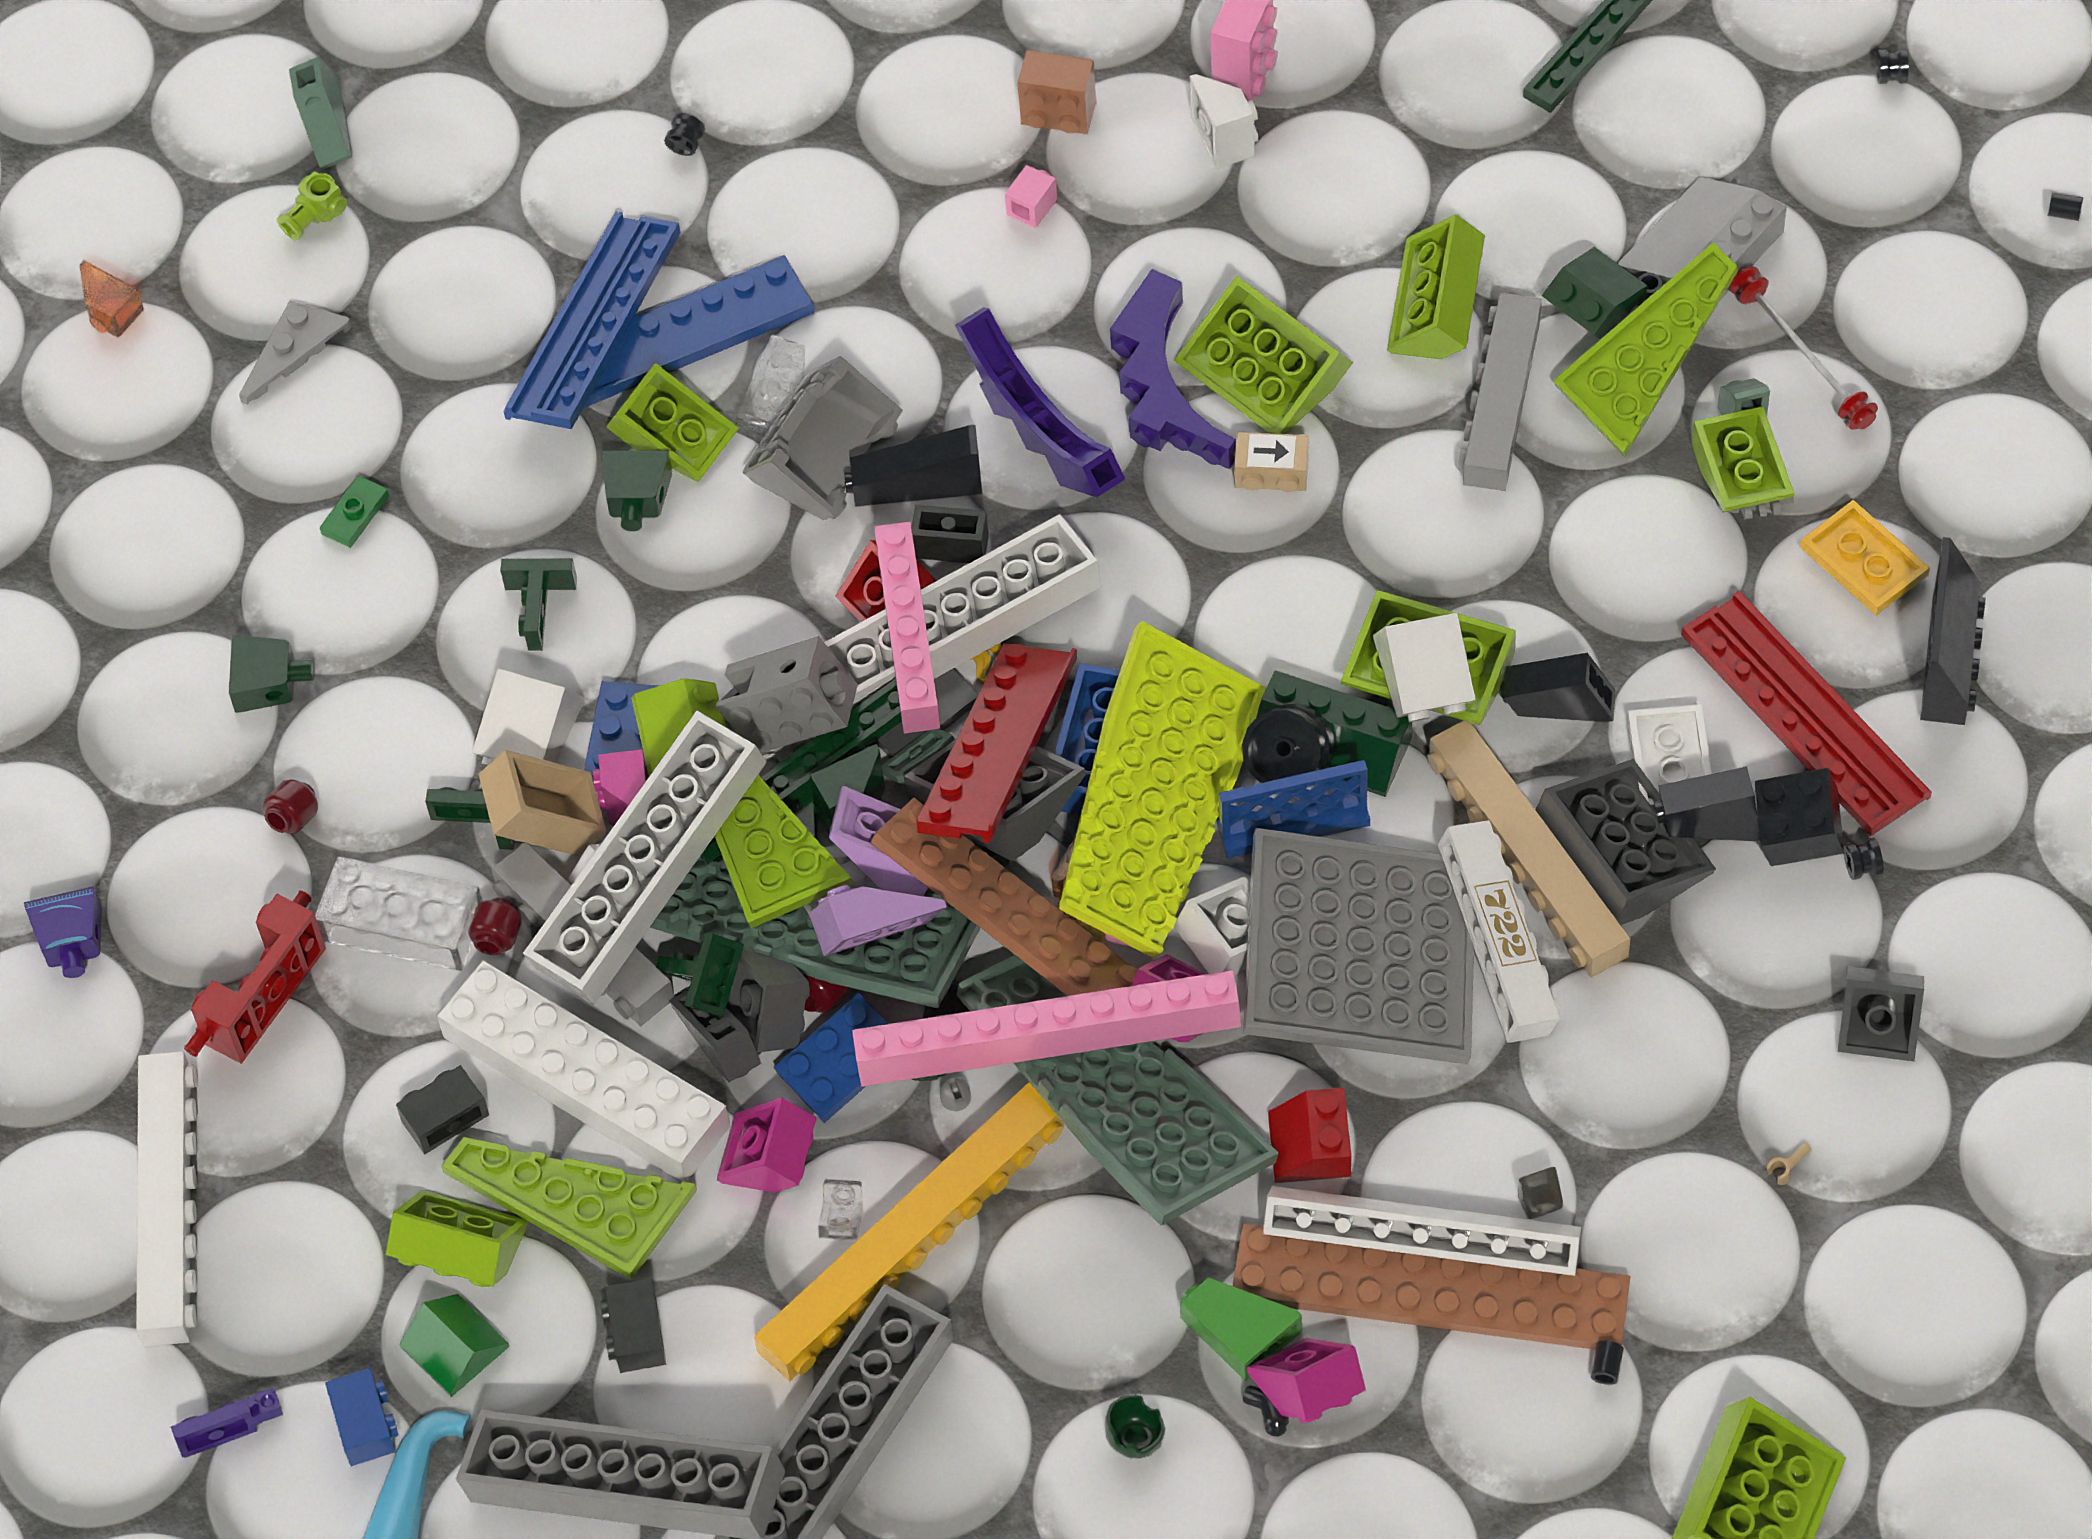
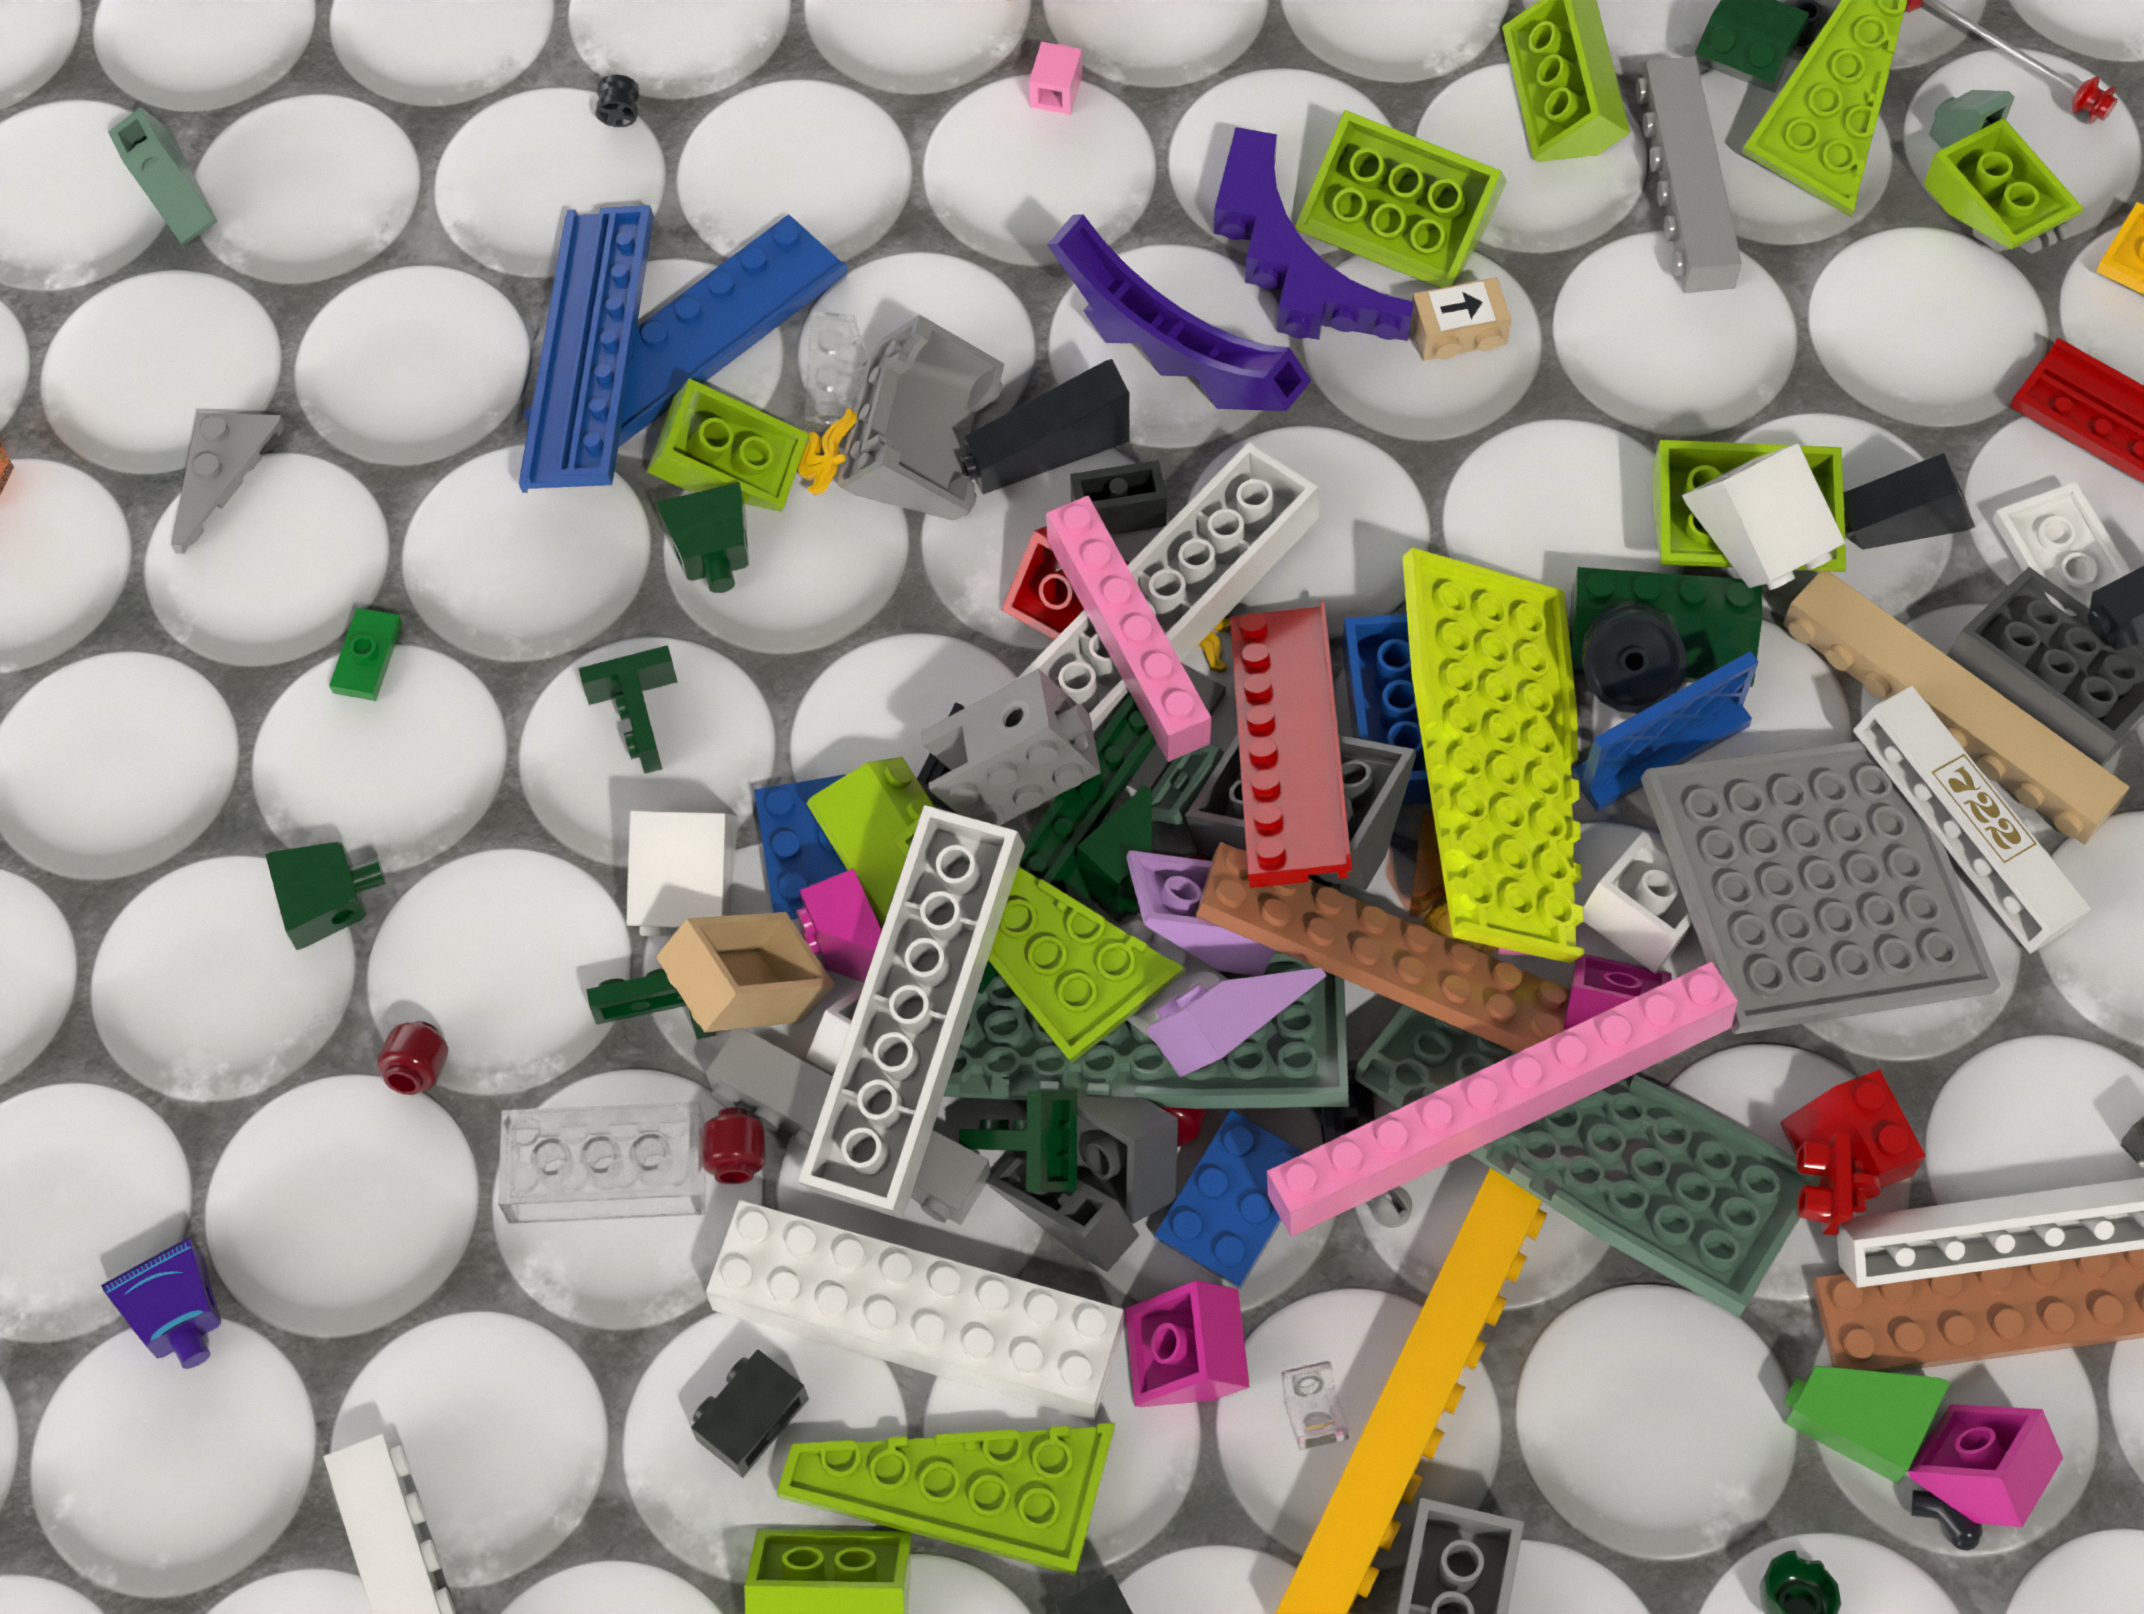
camera: 20 degrees left, 5 degrees up
red brick [184,890,326,1064] -> none
lime connector [276,171,347,240] -> none
none -> yellow piece [798,408,857,496]
none -> red hips [1796,1131,1881,1236]

